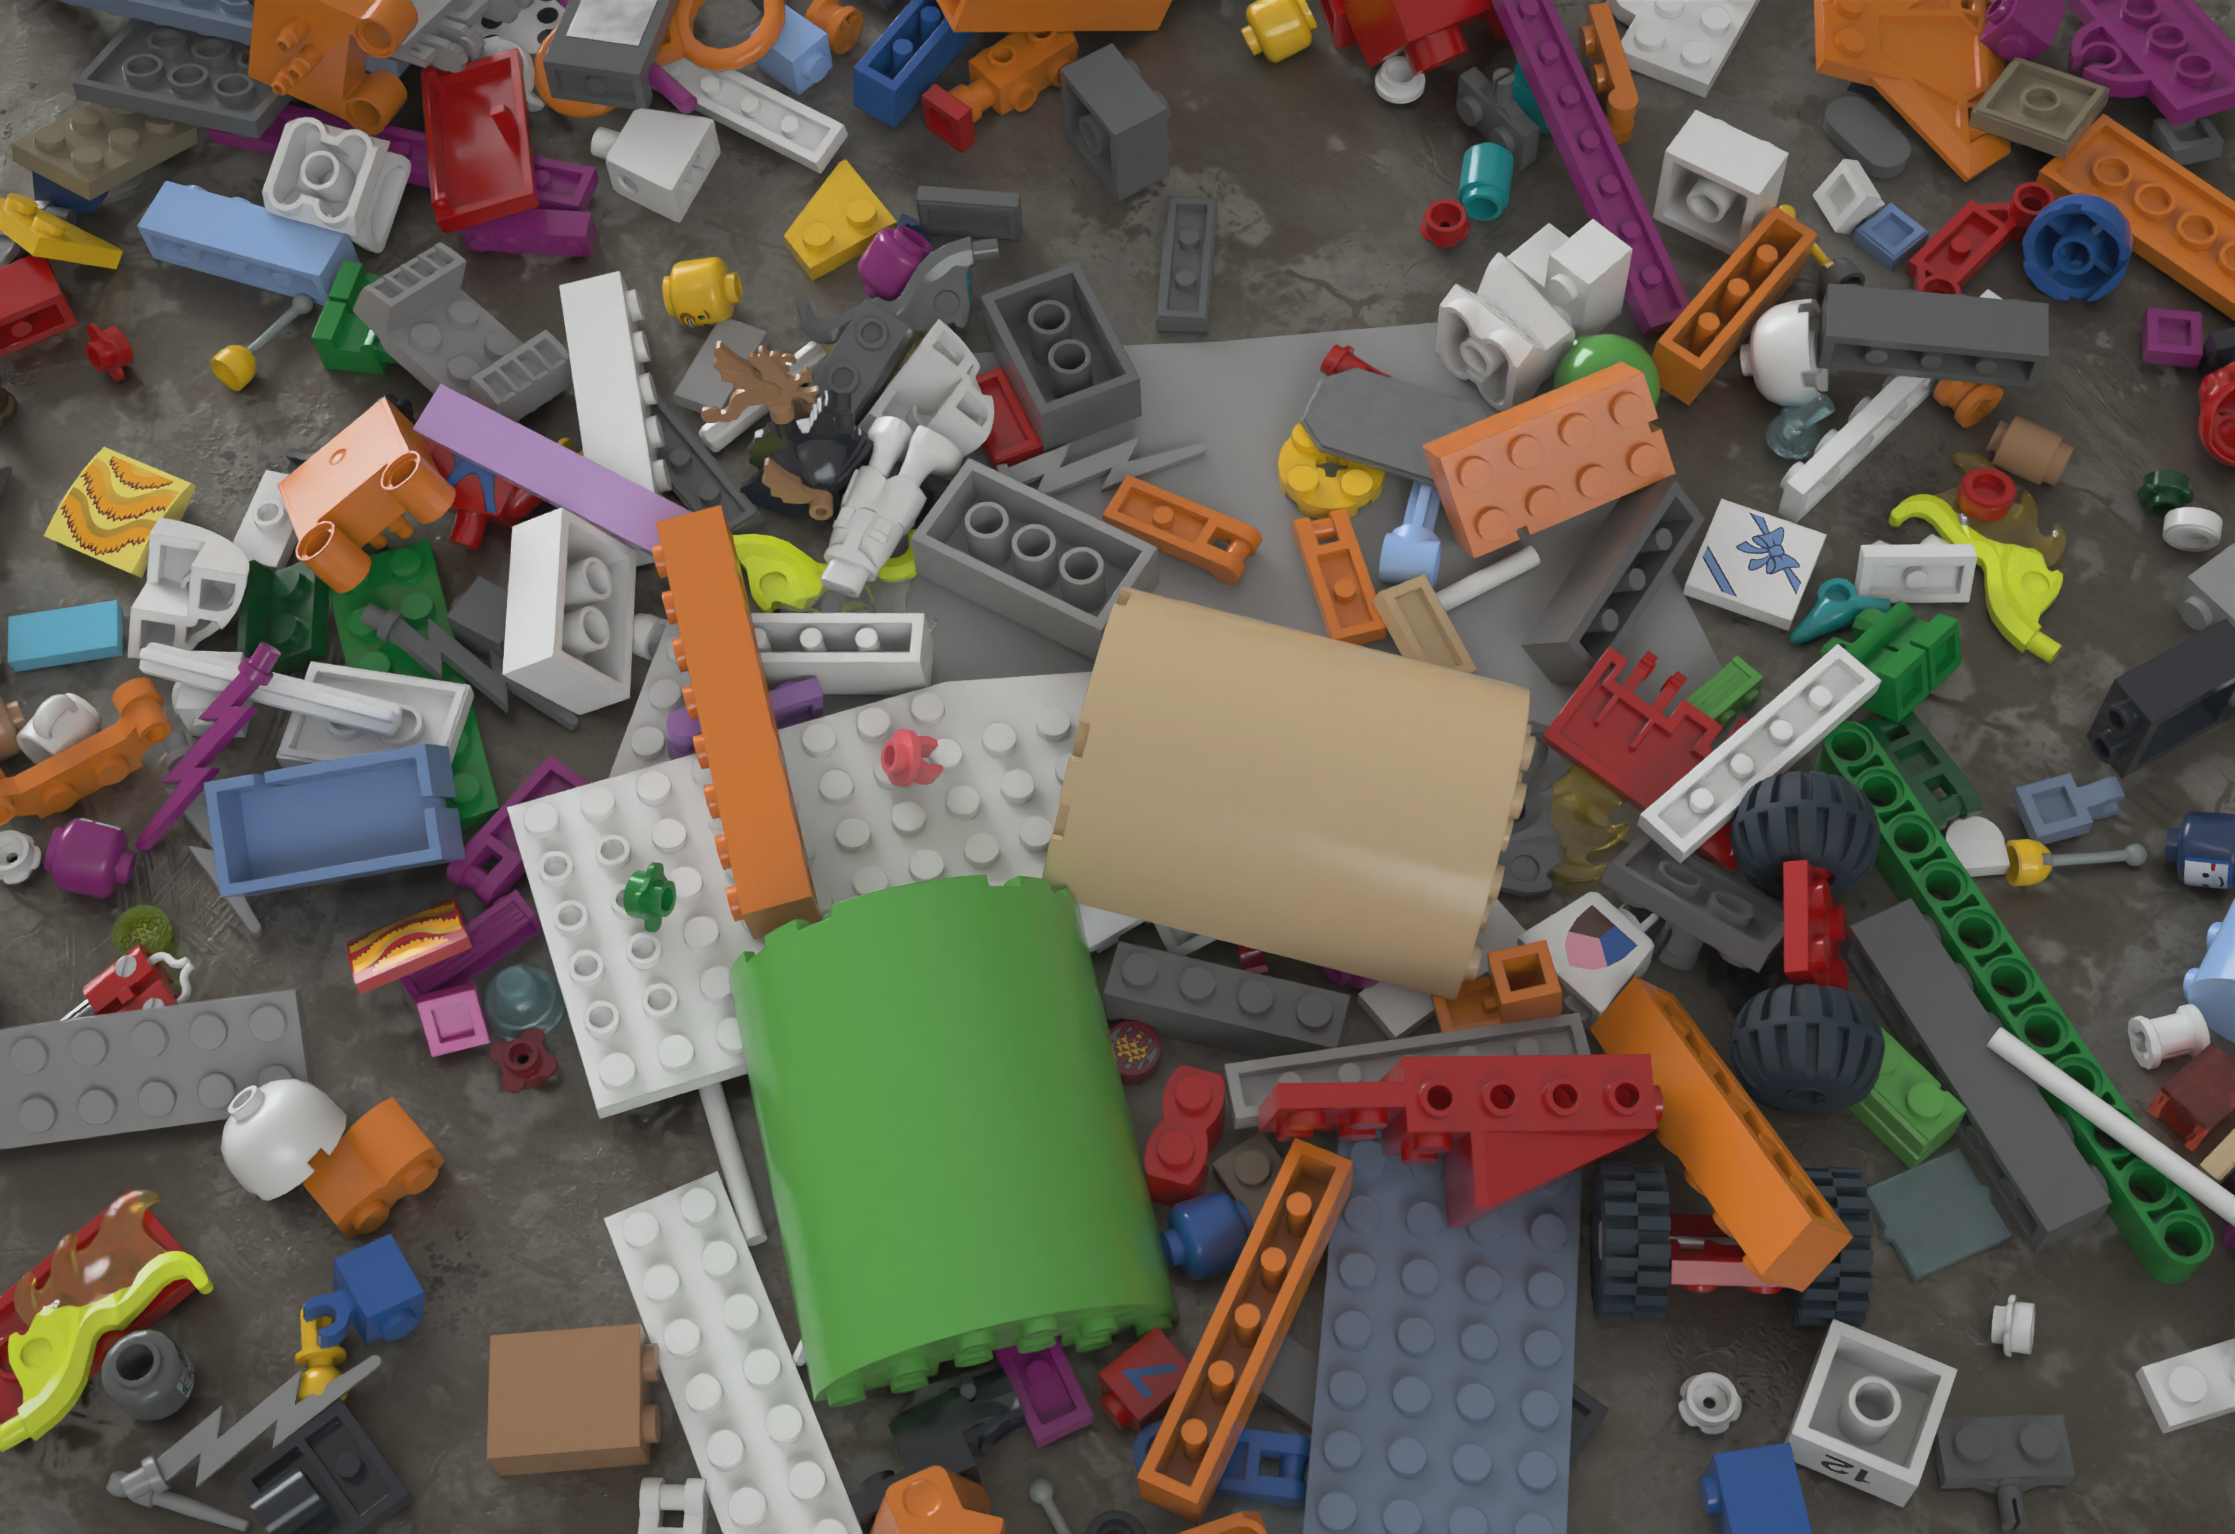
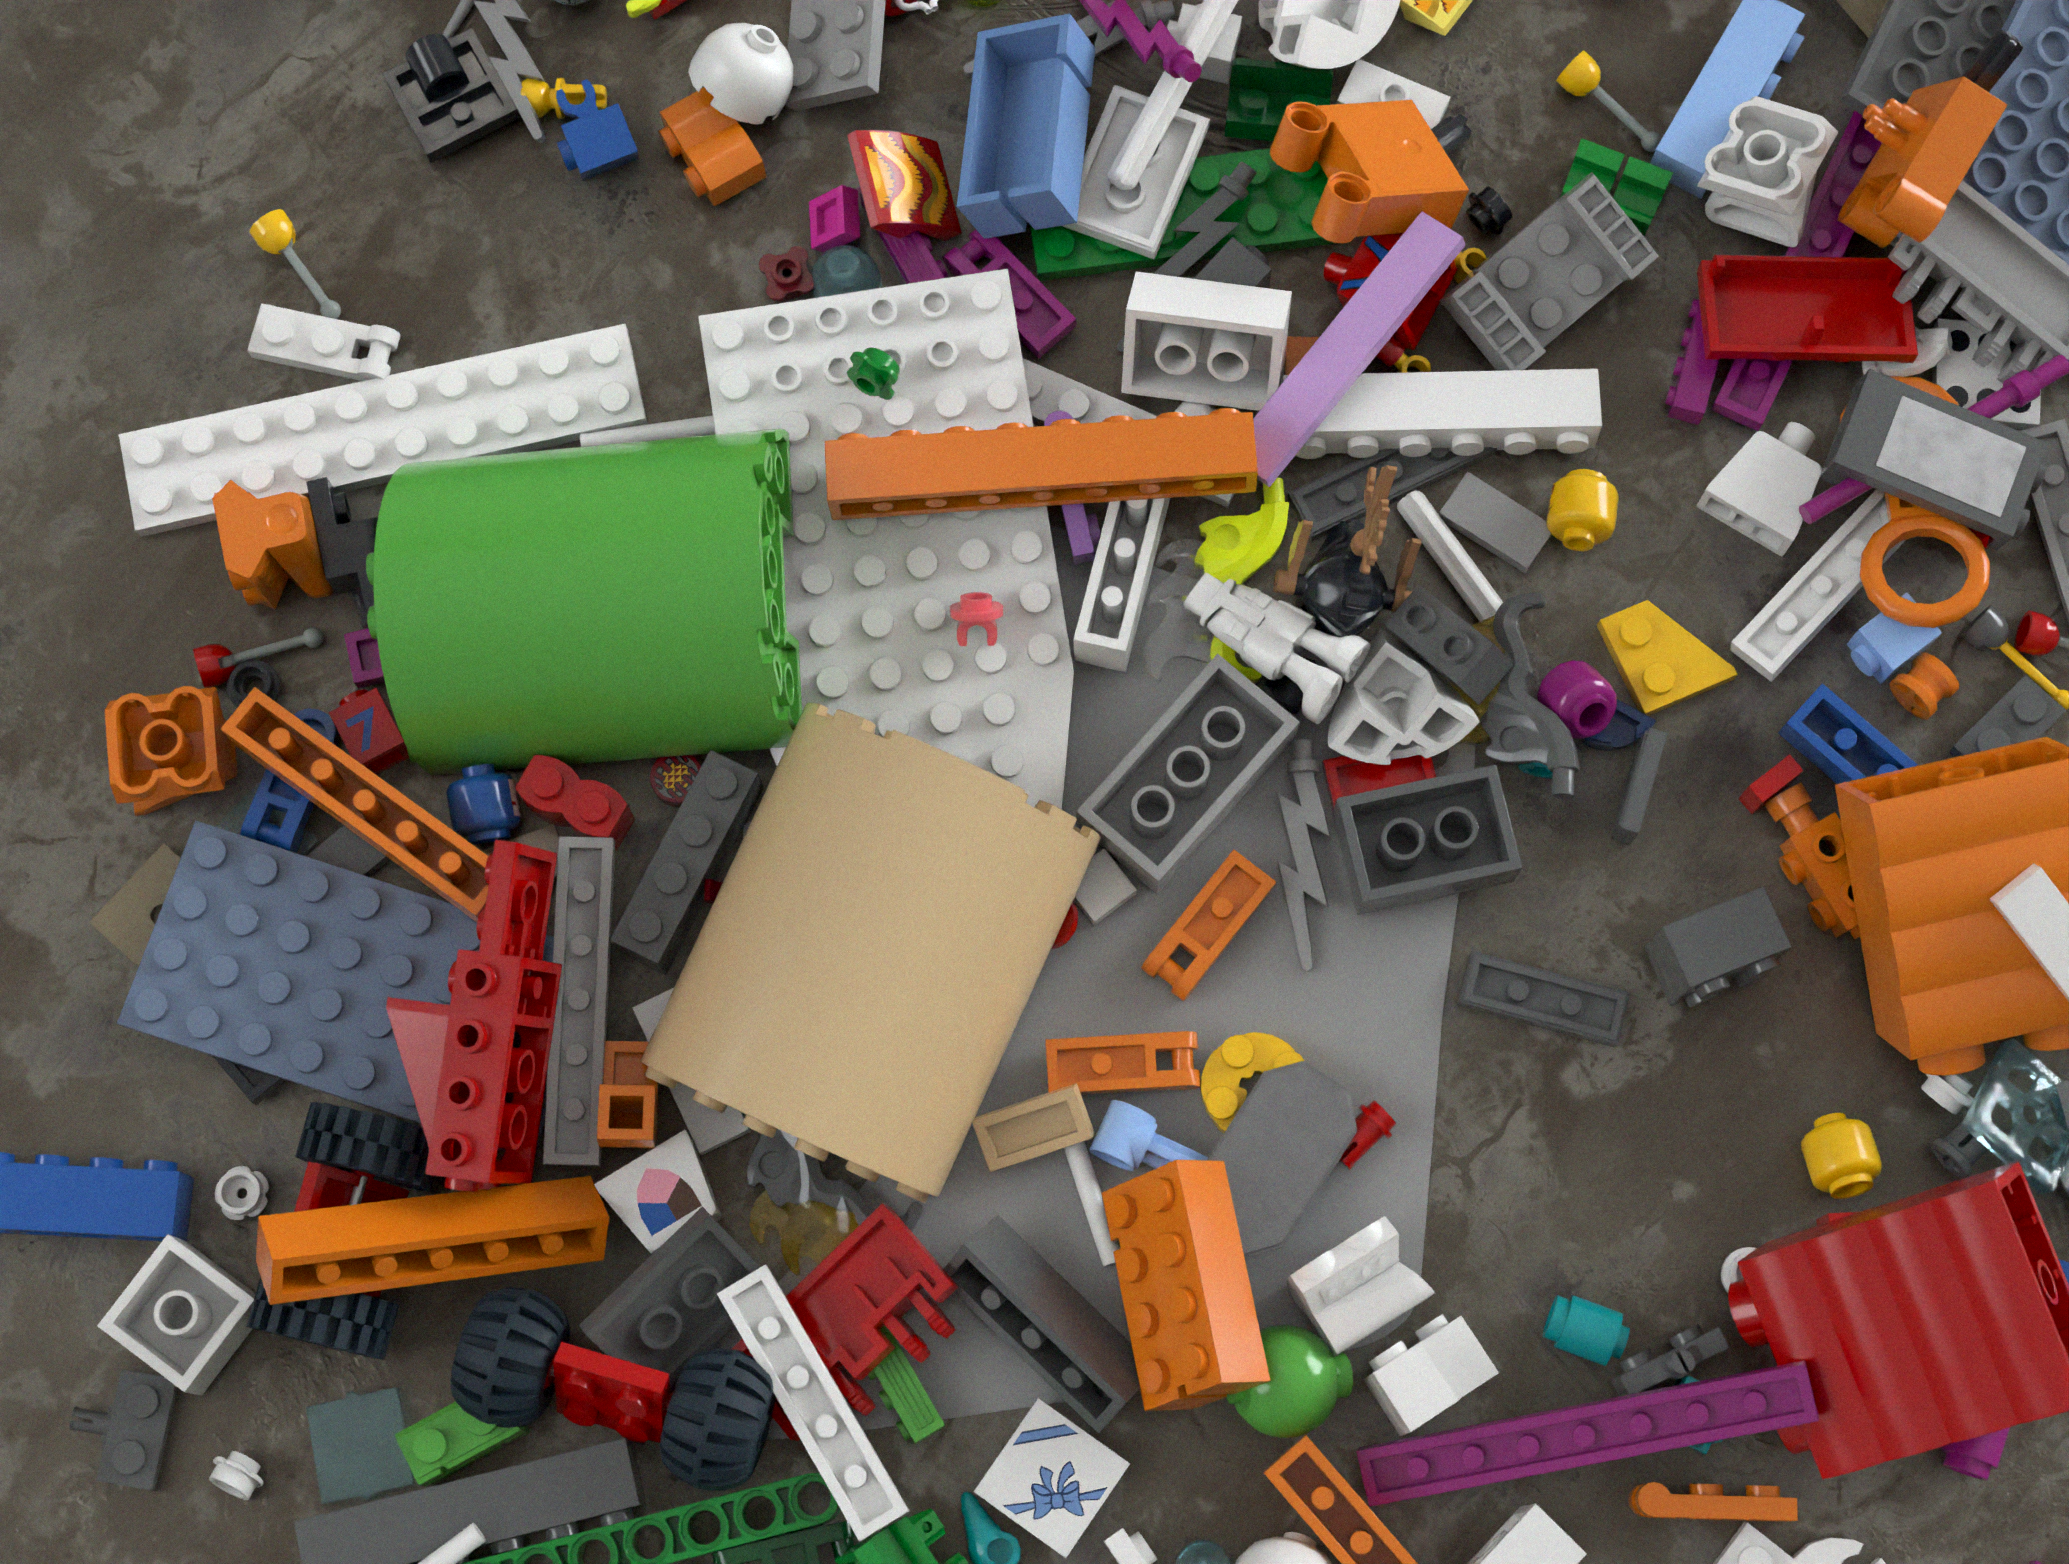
camera: 100 degrees right, 15 degrees up
medium nougat brick [487,1323,661,1476] -> none
red plate [1419,199,1471,248] -> none

